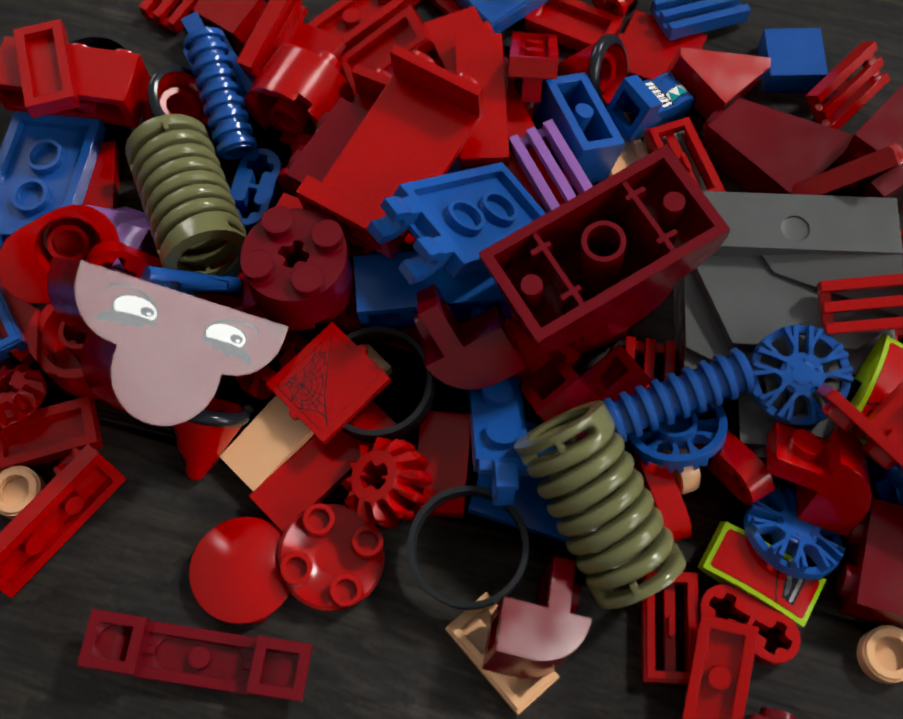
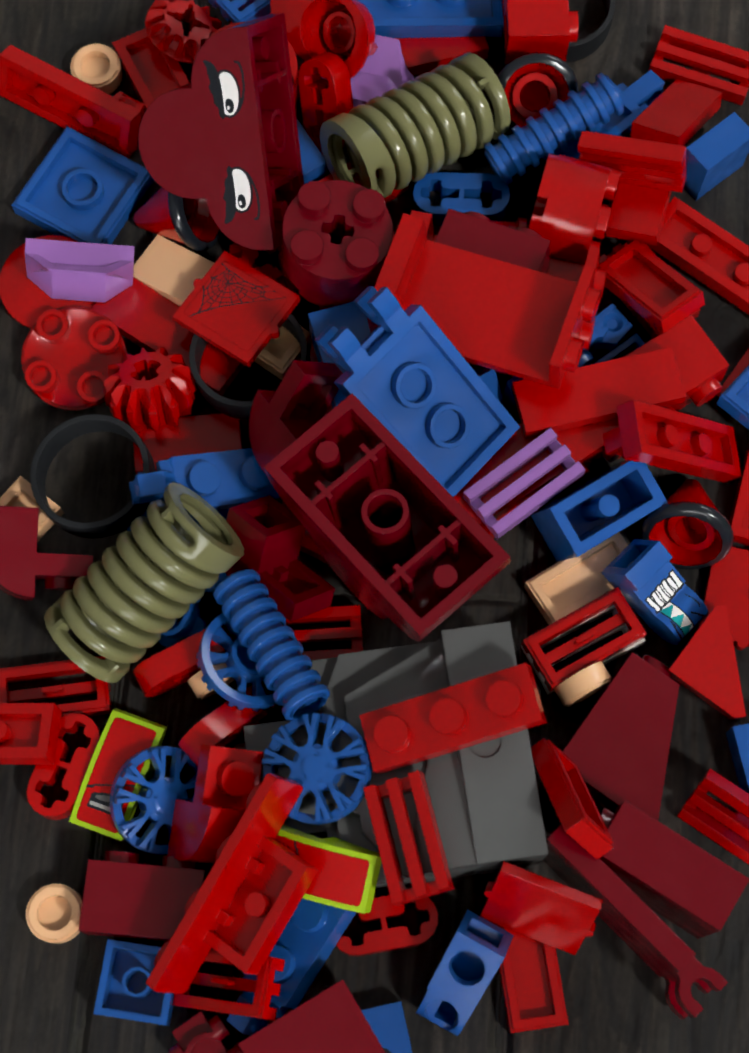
camera: 75 degrees right, 5 degrees up
blue hose [141,266,242,297] -> none
none -> blue tile [11,126,155,244]
none -> medium lavender slope [25,238,135,303]
none -> red plate [359,662,547,774]
none -> light nougat tile [554,661,612,708]

